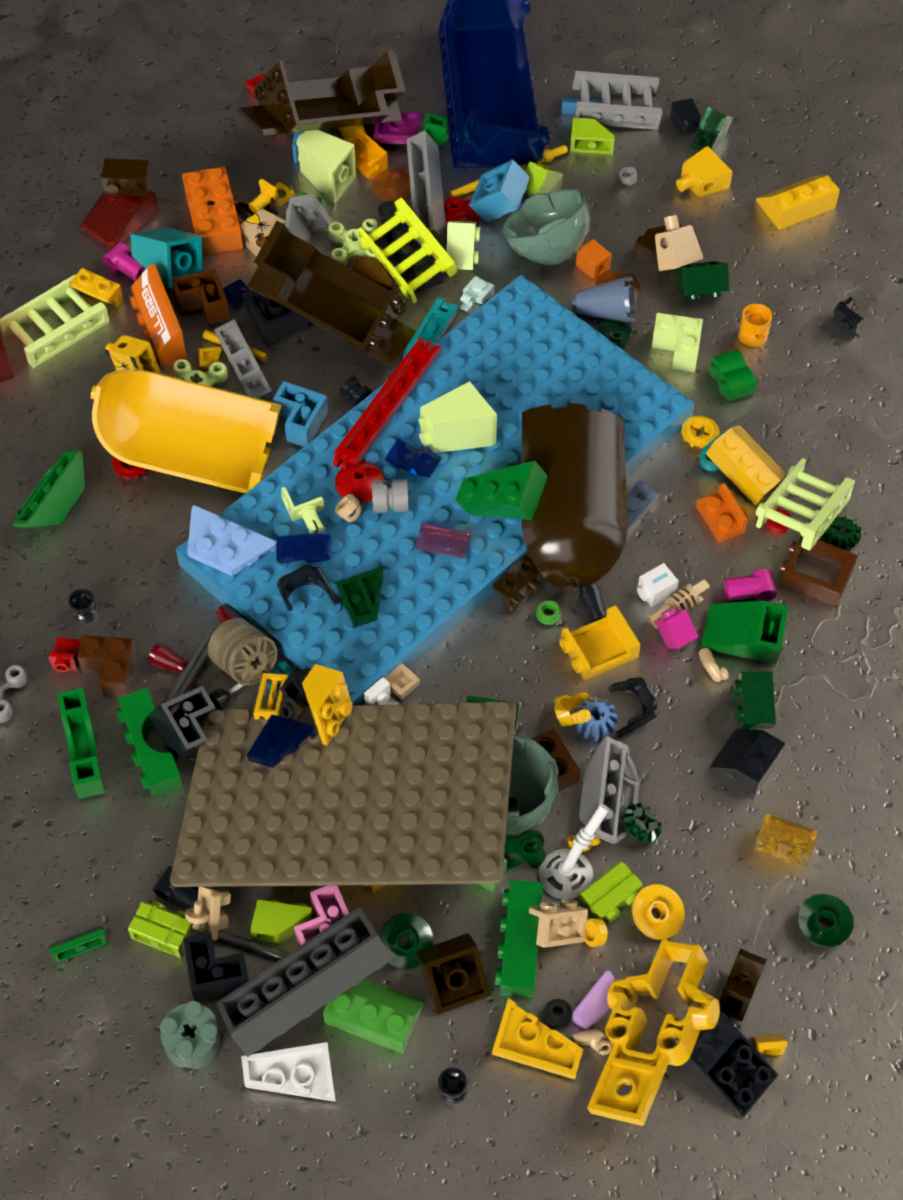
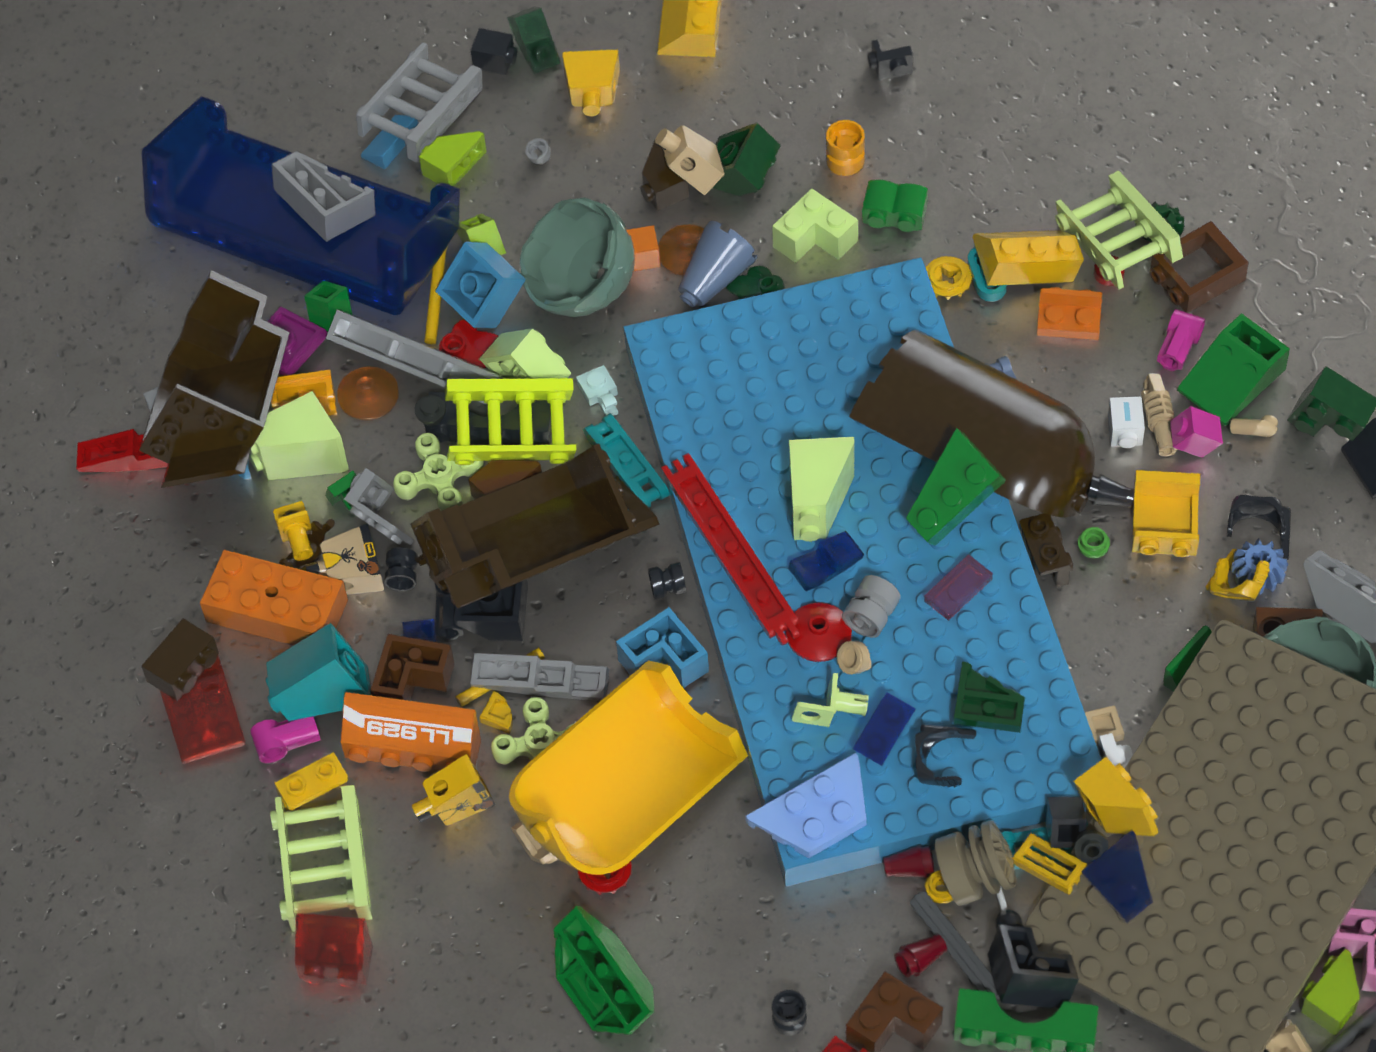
camera: 55 degrees left, 0 degrees up
none -> light grey wedge [272,151,375,241]

